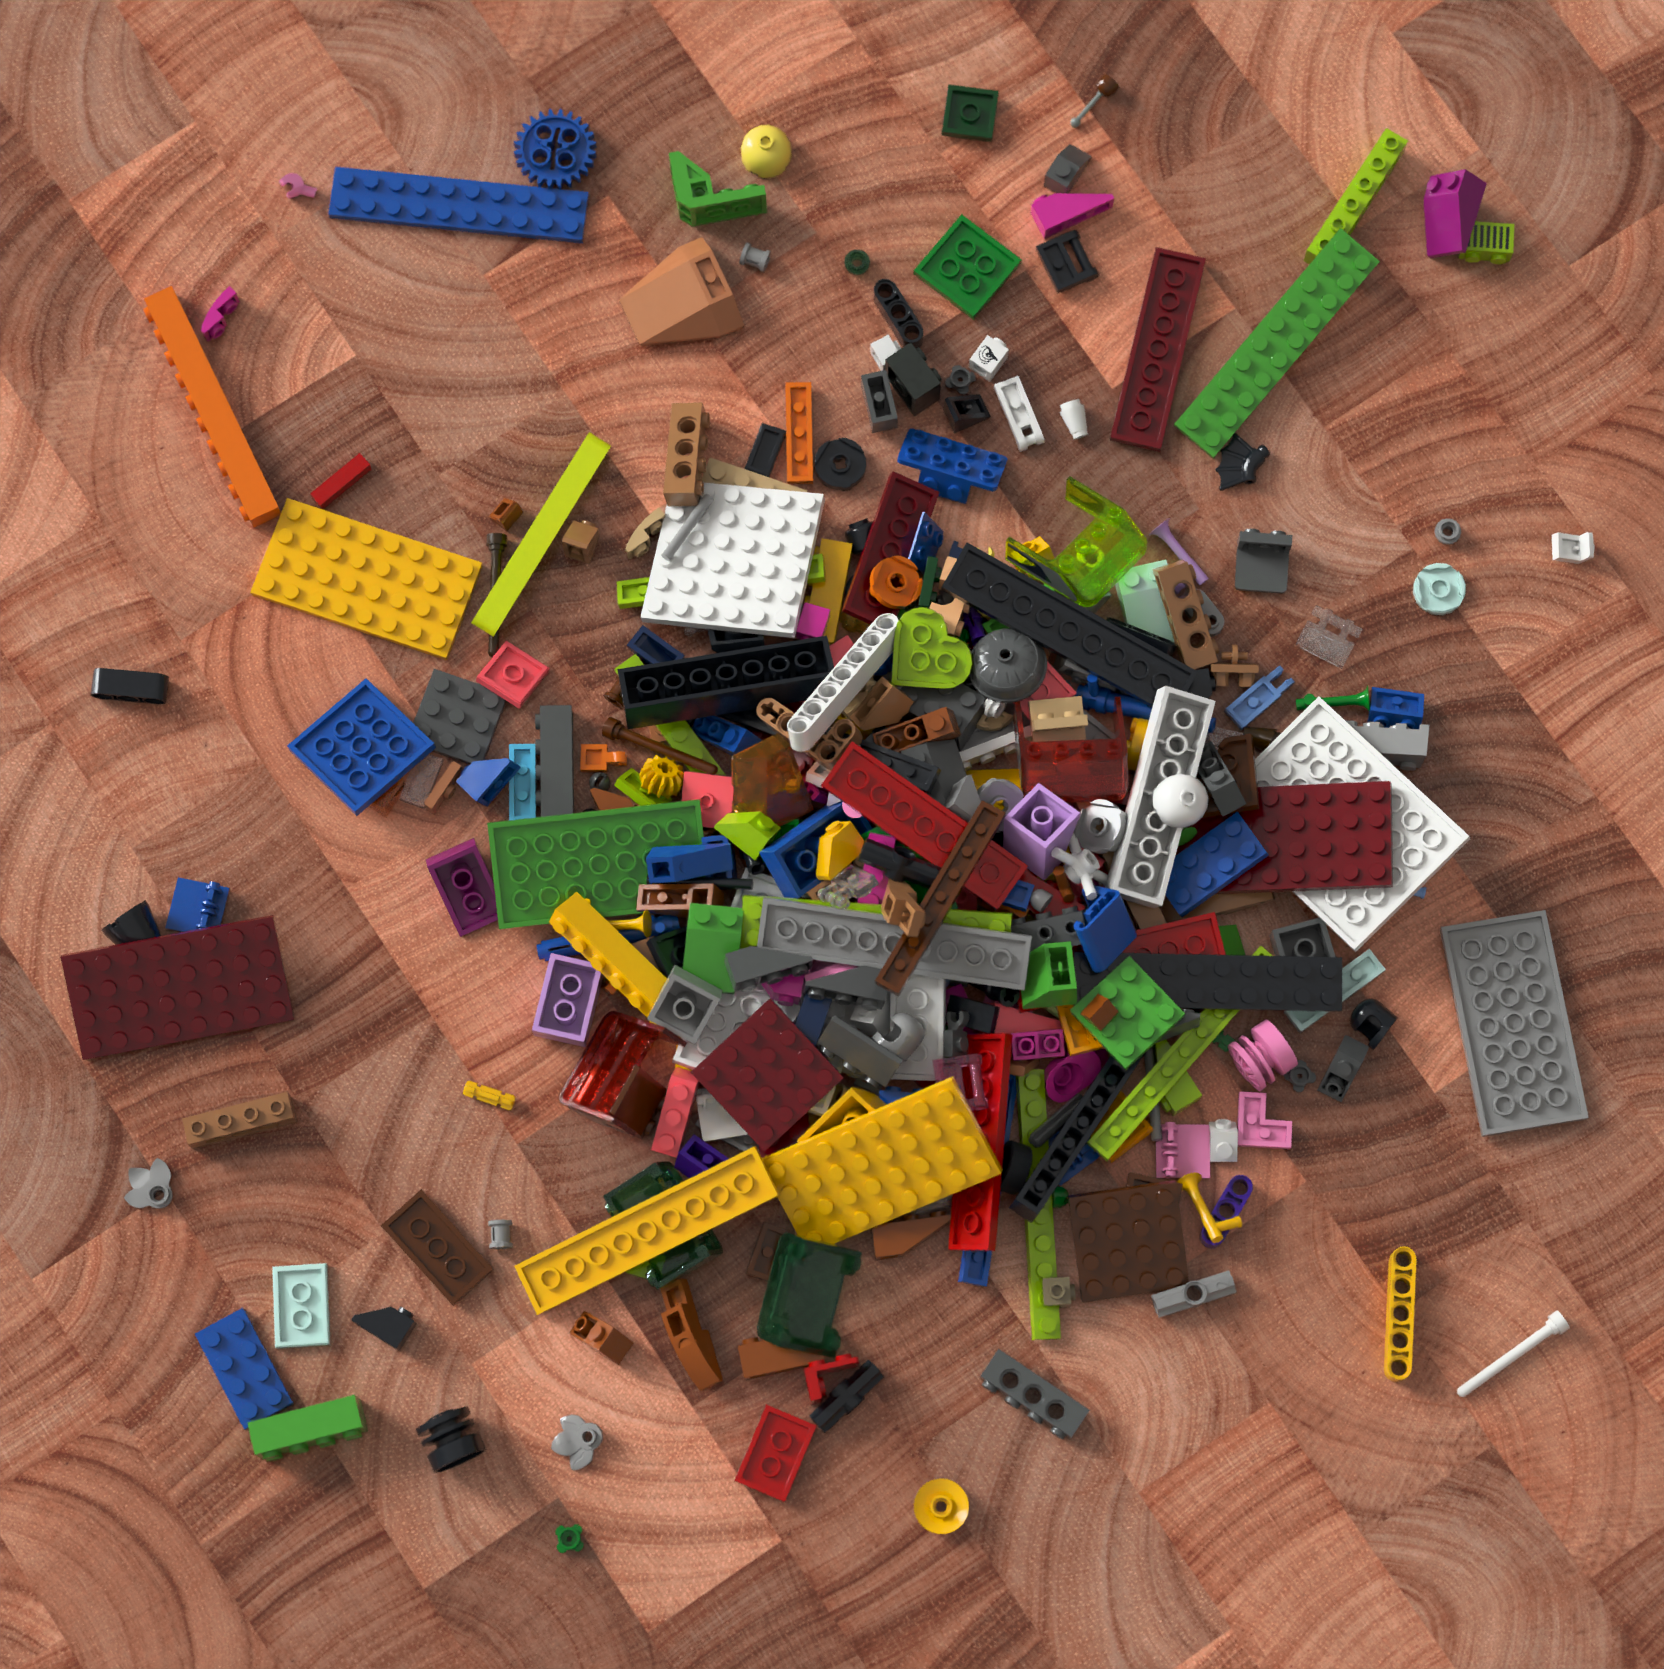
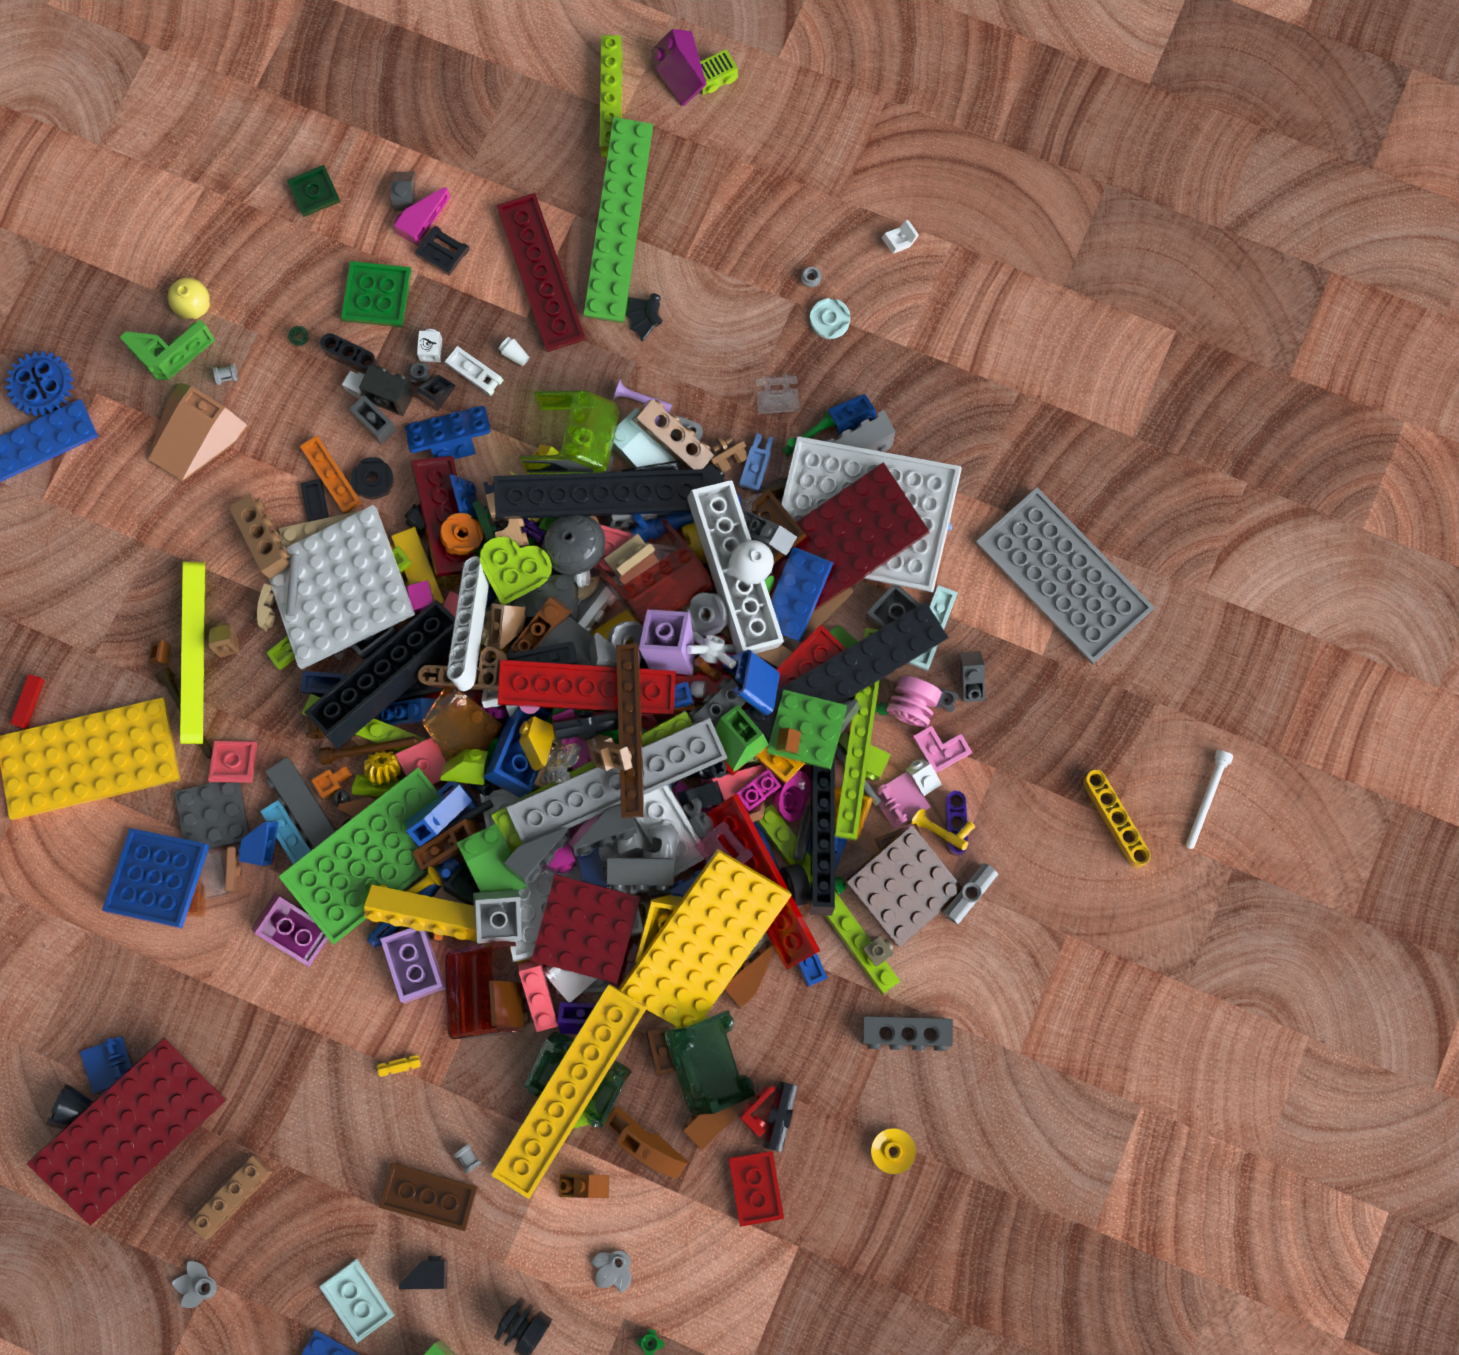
camera: 30 degrees left, 0 degrees up
hinge [1070,74,1119,128] -> none
dark grey bracket [1234,529,1292,594] -> none
black helmet [1350,998,1398,1050] -> none

